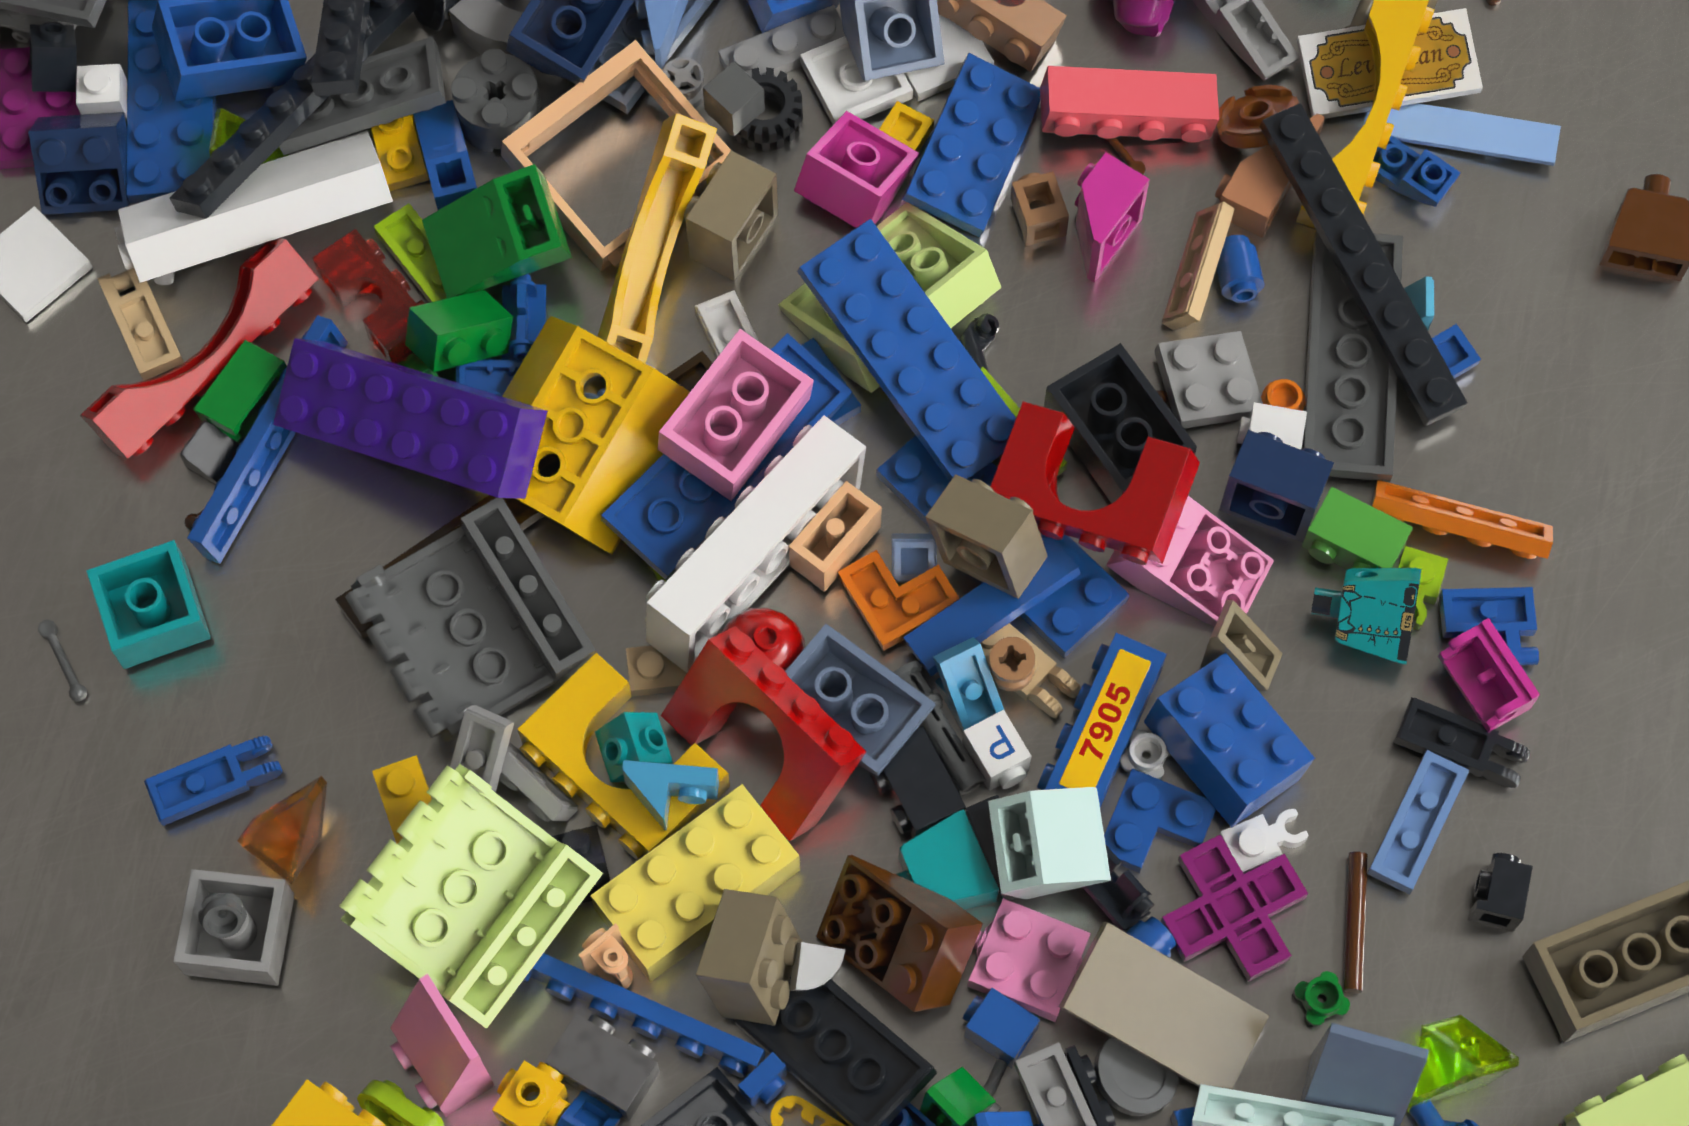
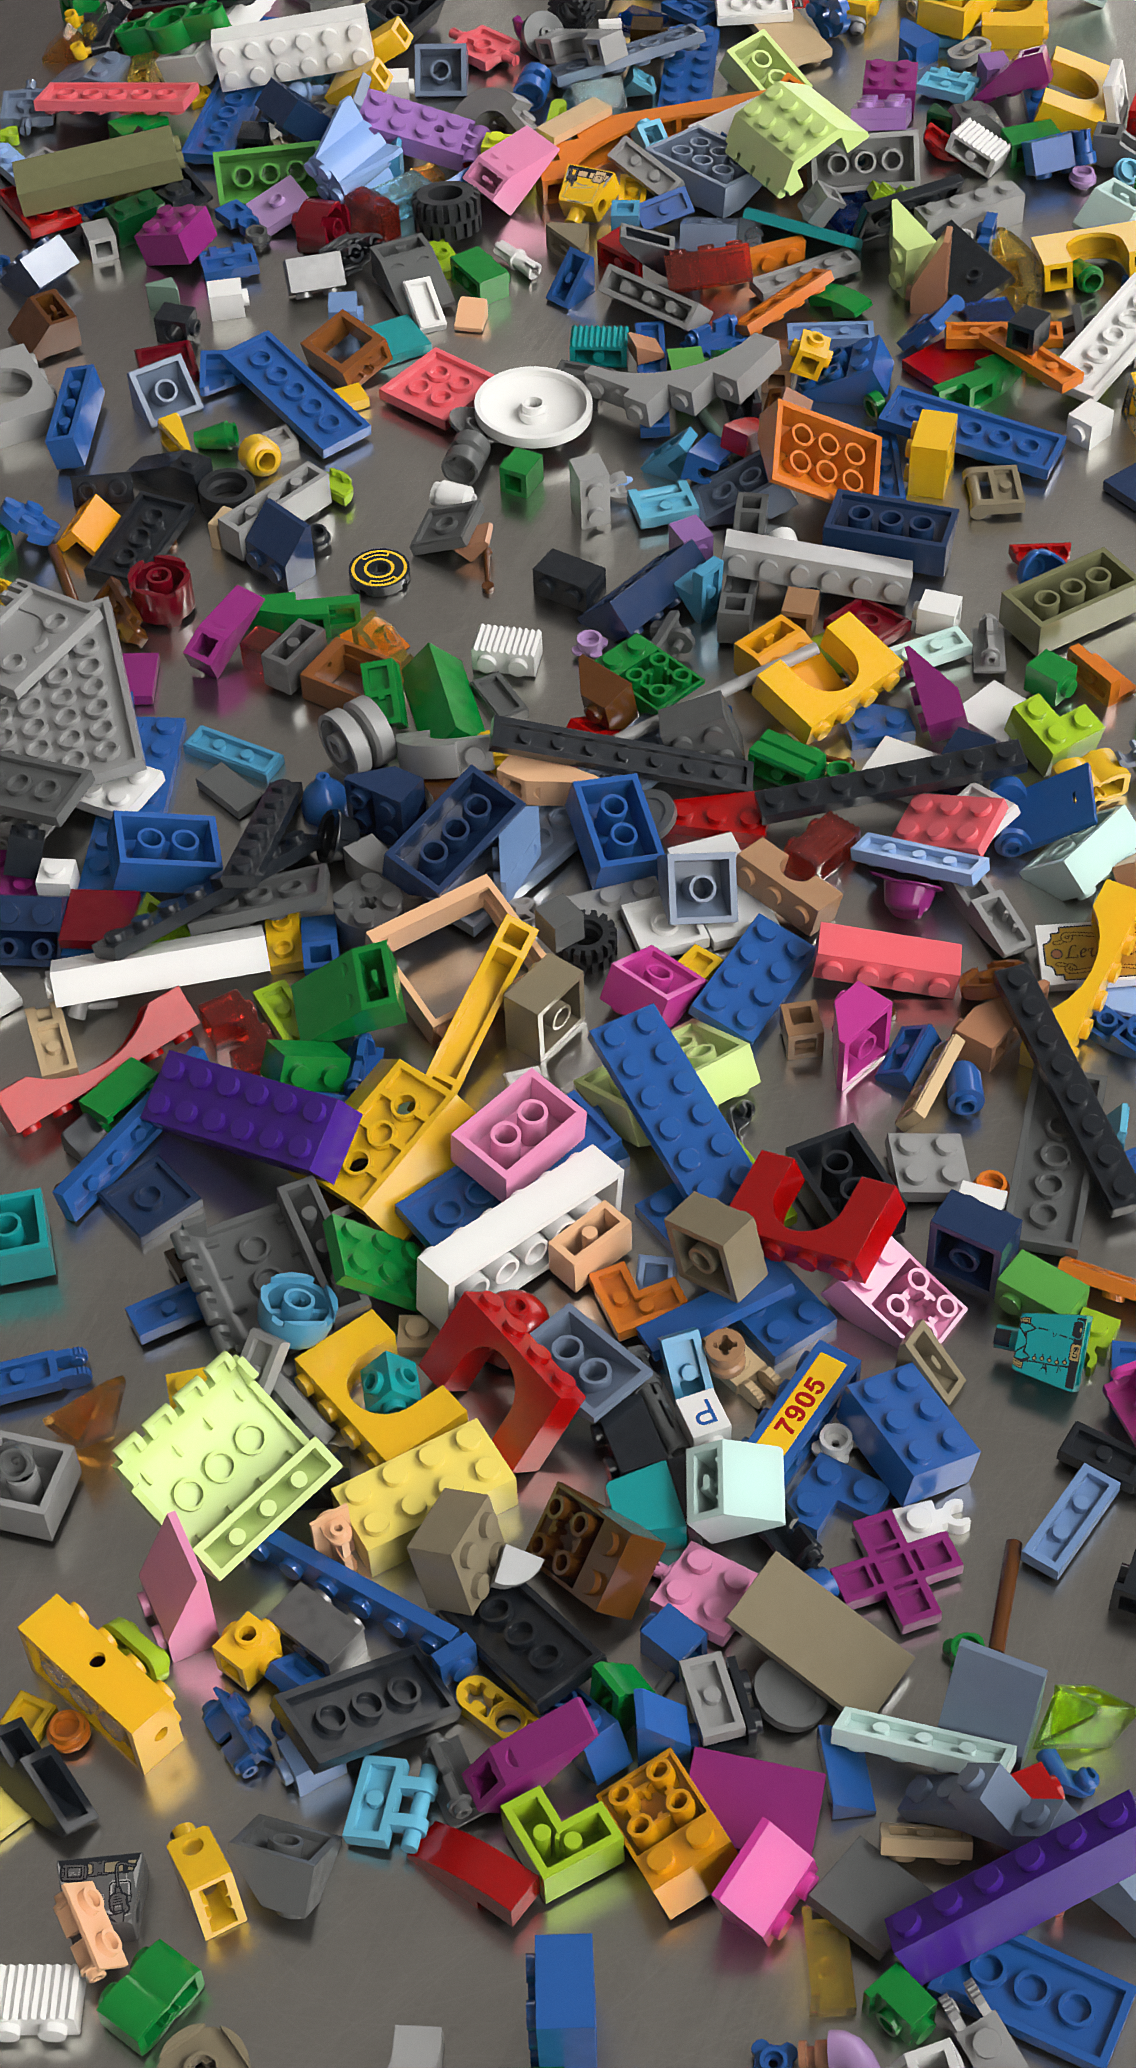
camera: 10 degrees right, 20 degrees down
dark azure slope [622,760,719,831] -> none
none -> dark red tile [58,889,141,949]
none -> dark blue tile [97,1155,203,1246]
none -> blue plate [125,1281,204,1345]
none -> dark azure cylinder [257,1272,338,1350]
none -> green plate [322,1213,422,1314]
none -> blue slope [874,1024,942,1092]

